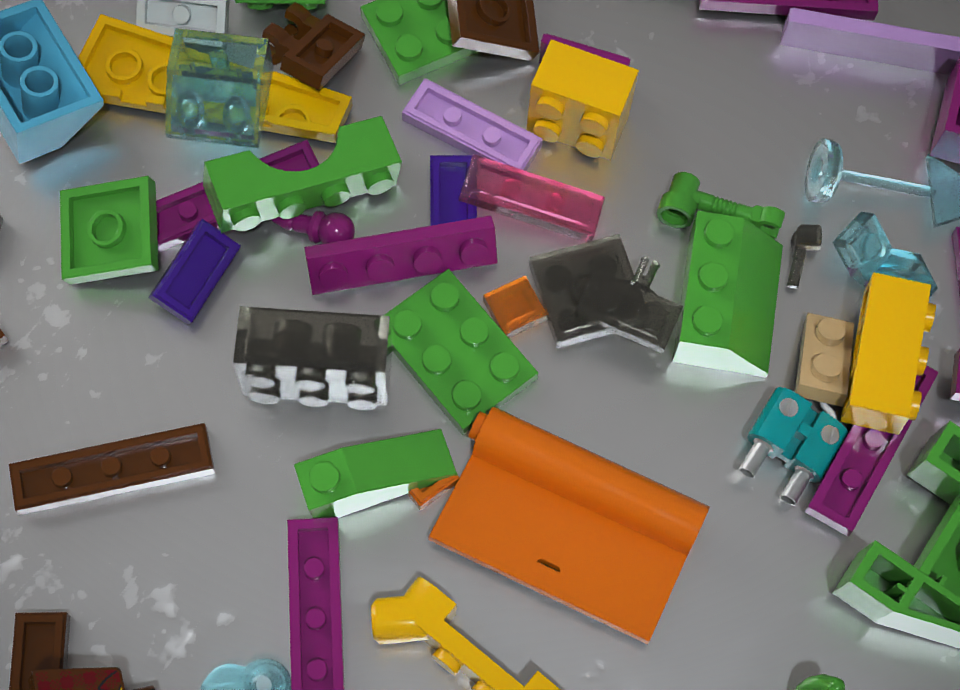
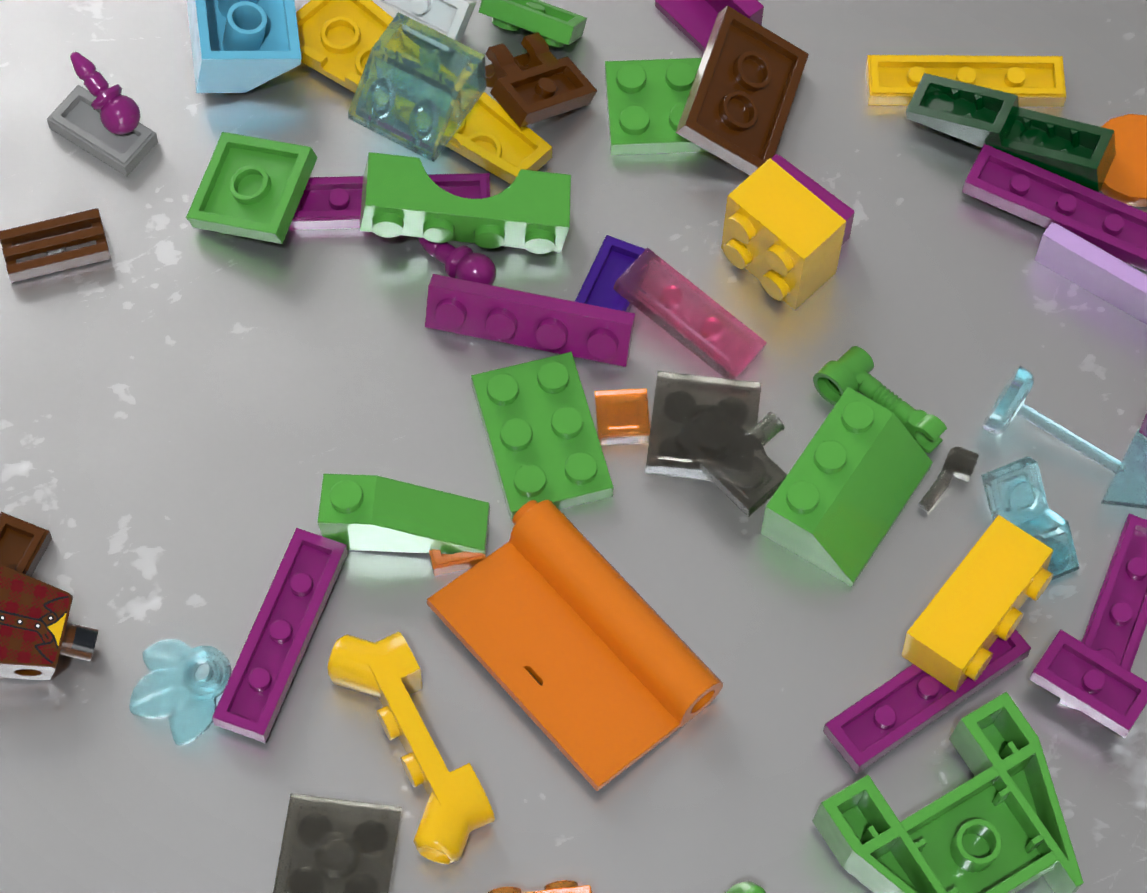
camera: 25 degrees right, 5 degrees down
reddish brown tile [9,423,215,515] -> none
dark purple tile [148,219,241,325] -> none
clear smoke brick [233,306,392,410] -> none
lavender tile [402,78,543,181] -> none
teal piece [739,387,848,505] -> none
tan plate [795,313,855,407] -> none

